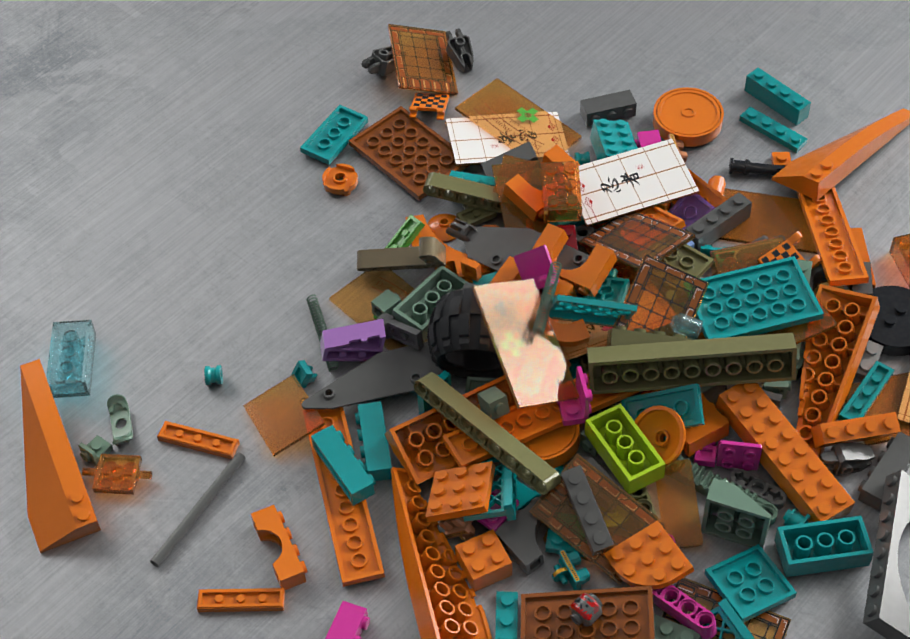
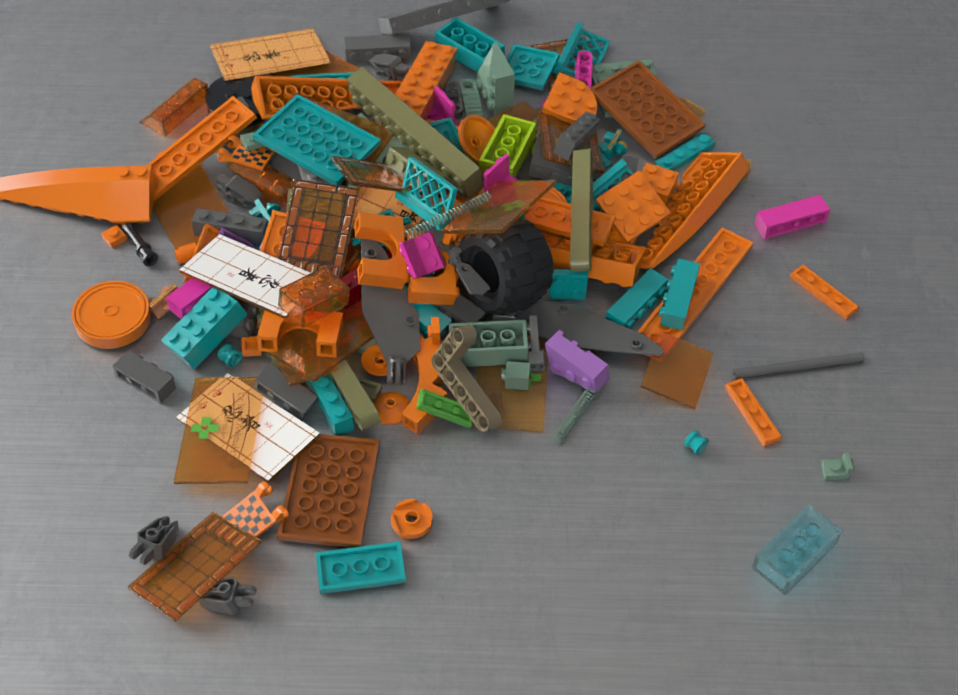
camera: 135 degrees left, 0 degrees up
orange wedge [20,359,101,553] -> none
clear orange plate [82,454,152,495] -> none
sand green piece [107,394,133,446] -> none
orange arch [251,505,308,590] -> none
teal tile [291,360,317,388] -> none
sand green brick [477,386,510,420] -> none
dark grey head [570,593,603,627] -> none
clear light blue brick [670,313,703,340] -> none
teal plate [739,107,808,153] -> none
teal brick [744,67,811,126] -> none
teal brick [783,508,811,526] -> none
orange brick [811,412,901,449] -> none

